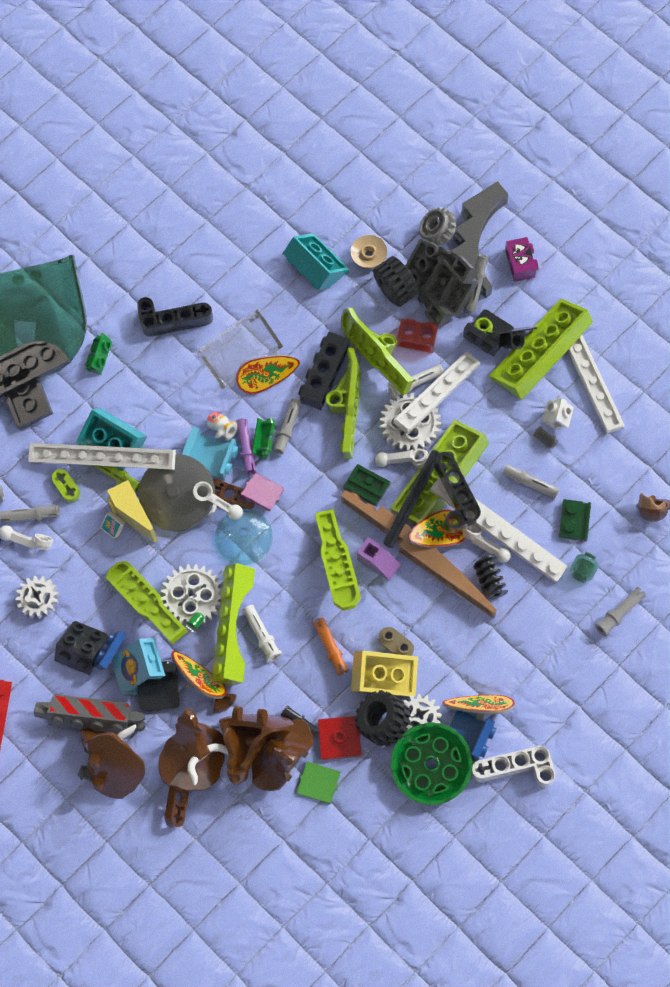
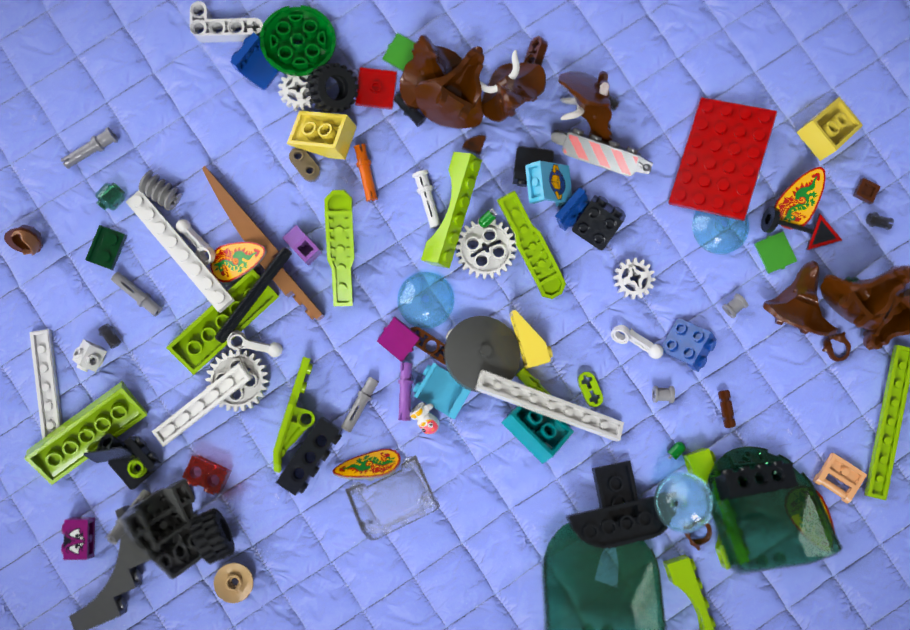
camera: 175 degrees left, 15 degrees up
light grey pin [0,505,60,523] -> none
green hinge [85,333,112,375] -> none
tile [100,511,125,539] -> none
black beam [137,297,213,336] -> none
shield [171,651,227,699] -> none
white piece [193,481,243,520] -> none
green hinge [252,418,276,460] -> none
teal slope [282,233,350,290] -> none
lime piece [341,308,414,395] -> none
dark green plate [343,464,391,507] -> none
white pin [387,364,444,399] -> none
light grey gear [419,207,456,245] -> none
black beam [434,452,481,533] -> none
shield [442,695,515,721] -> none
black piece [473,554,508,599] -> none
none -> light grey piece [139,170,182,210]

